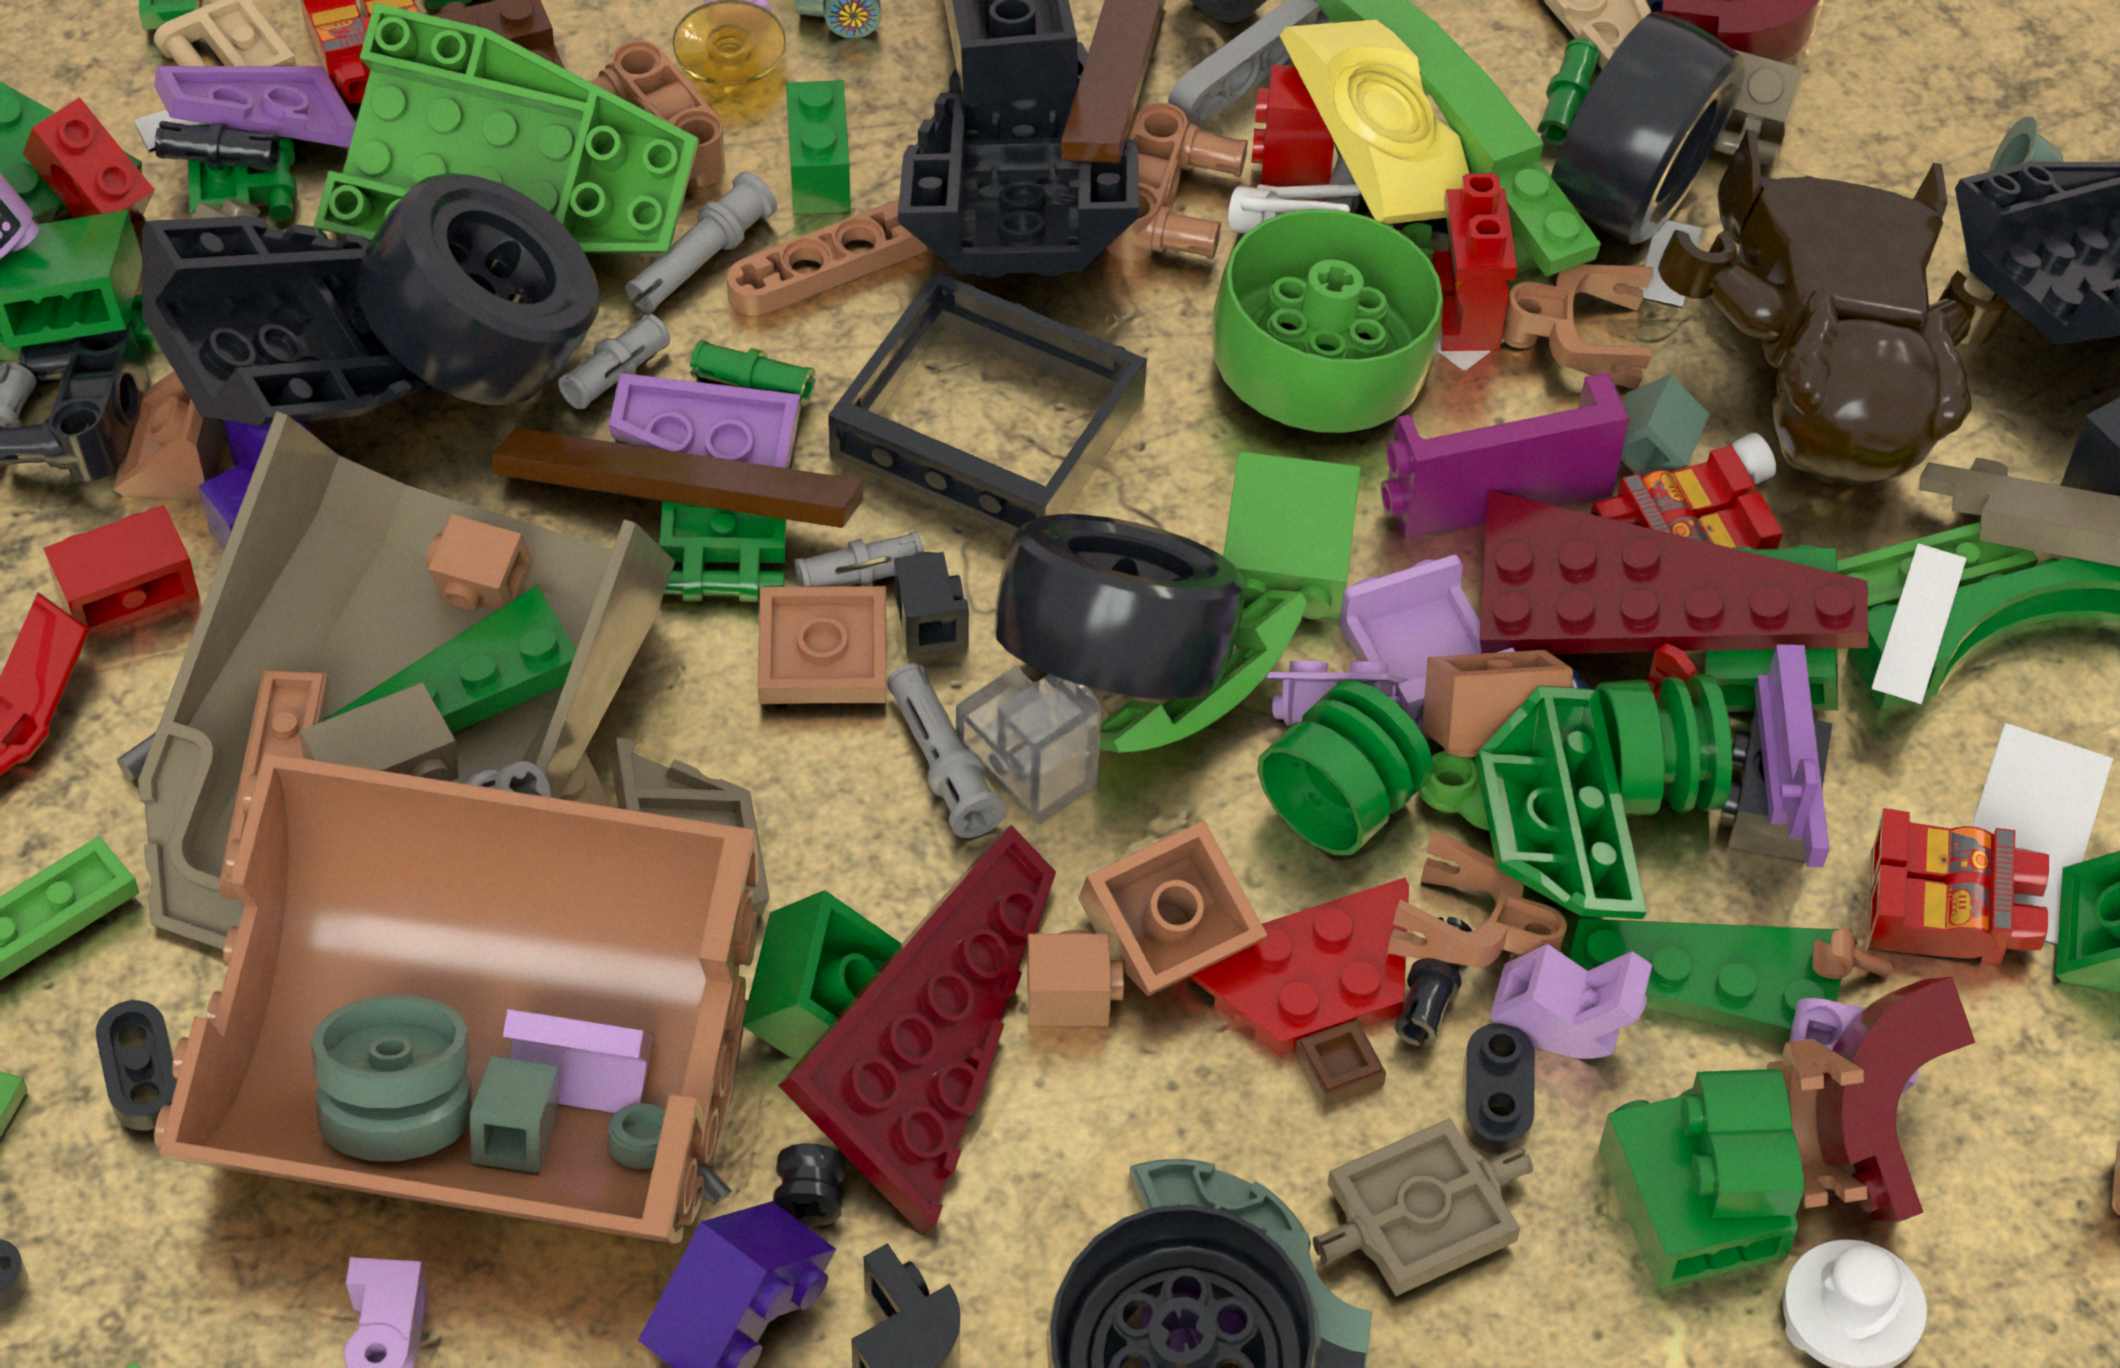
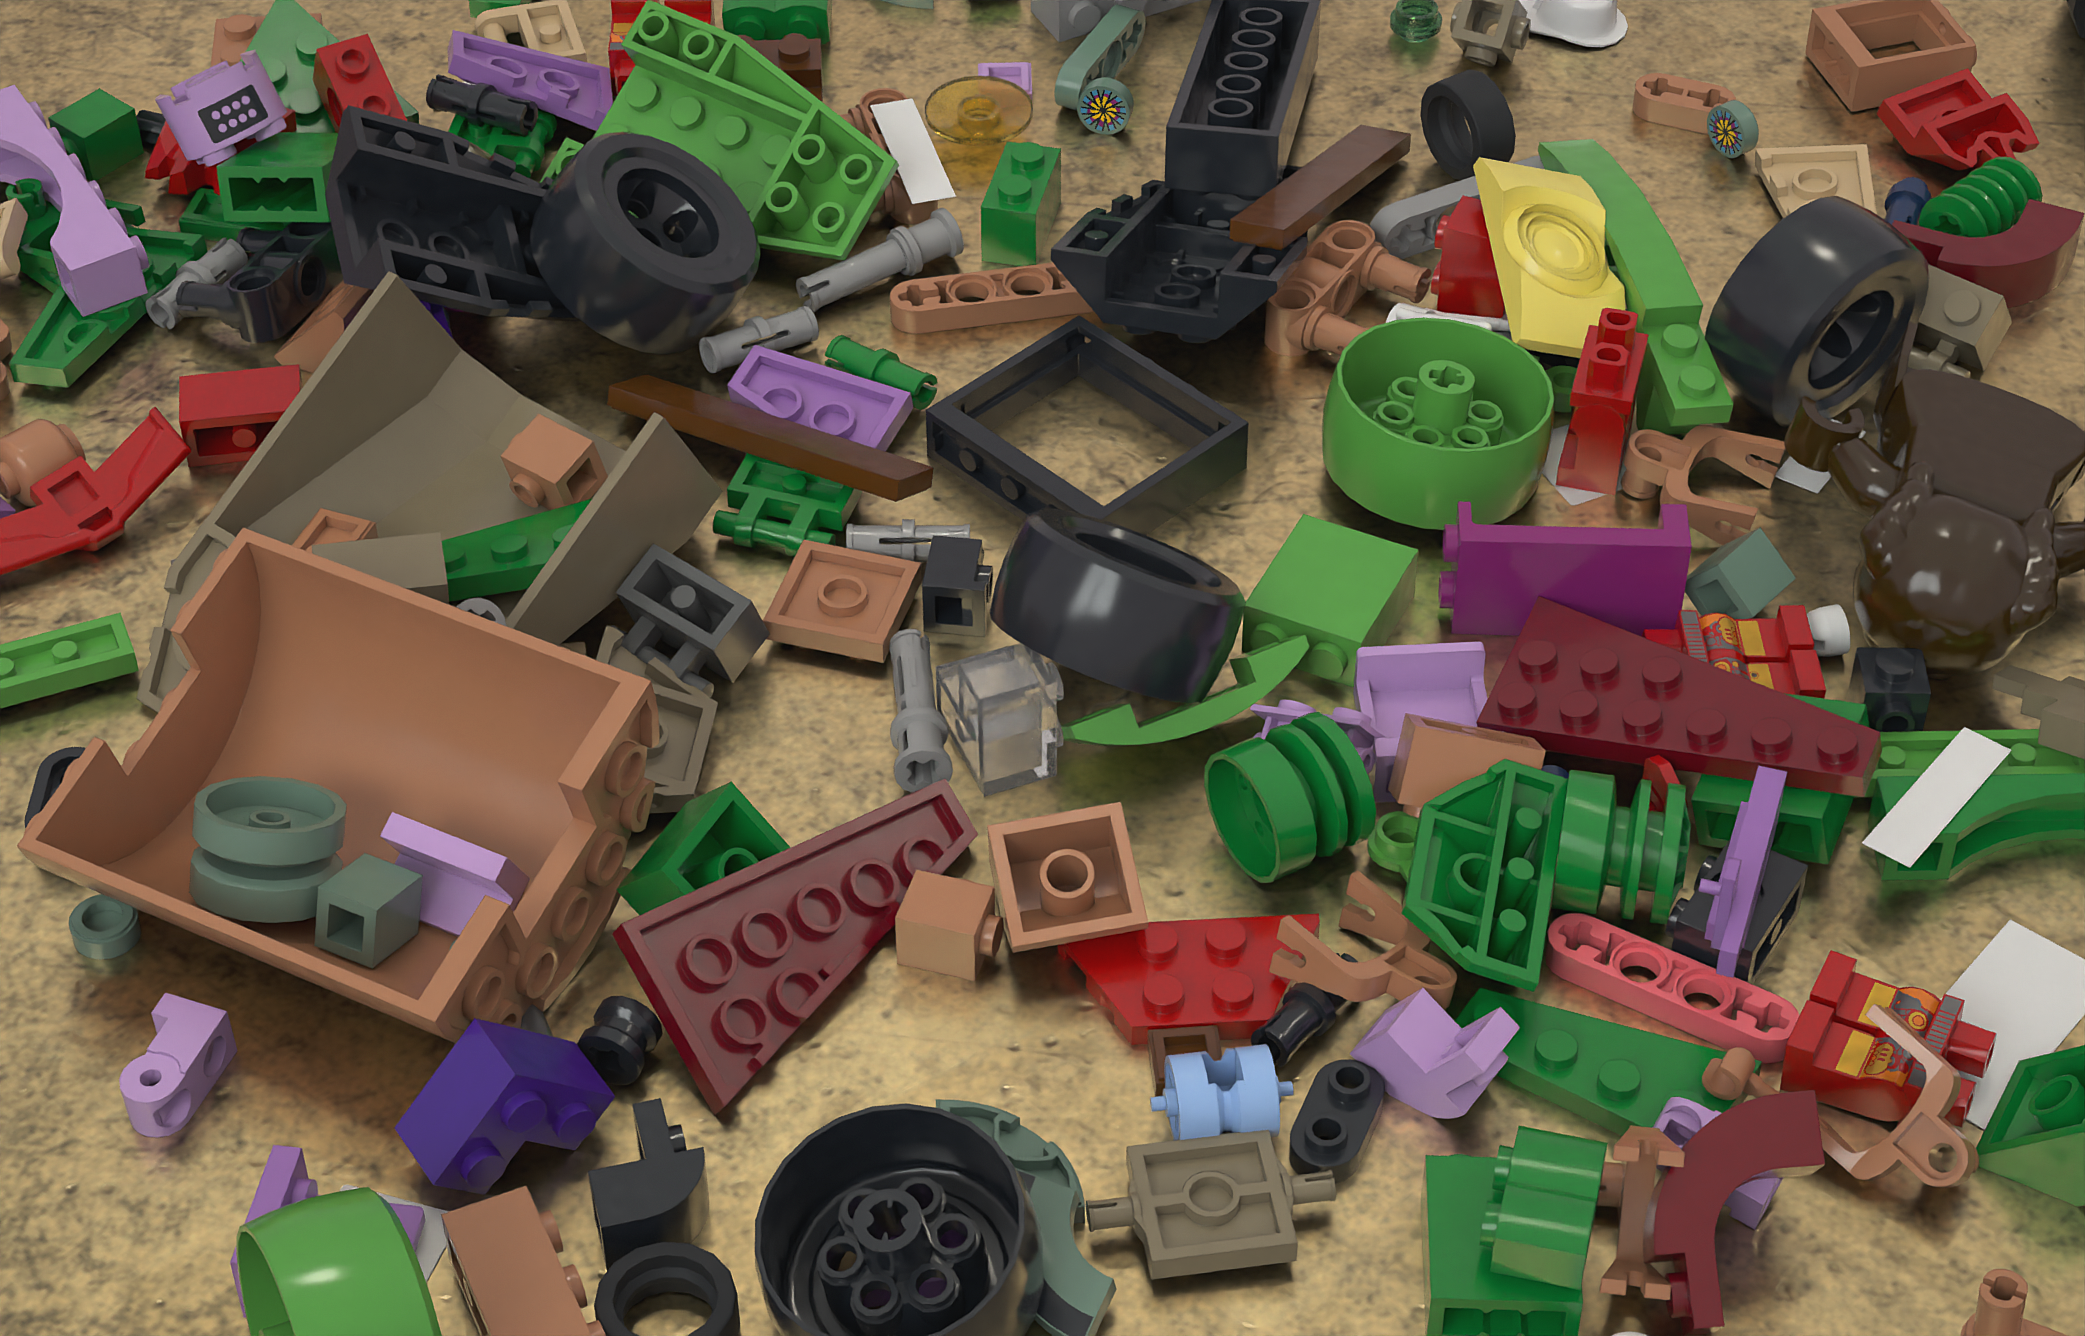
camera: 20 degrees right, 10 degrees down
none -> sand green tile [69,894,141,960]
none -> dark grey brick [601,543,770,698]
none -> white sticker [870,98,956,204]
none -> light blue wheel [1150,1044,1293,1140]
none -> coral beam [1544,913,1799,1064]
none -> nougat piece [1818,1004,1979,1188]
none -> black brick [1846,647,1931,732]

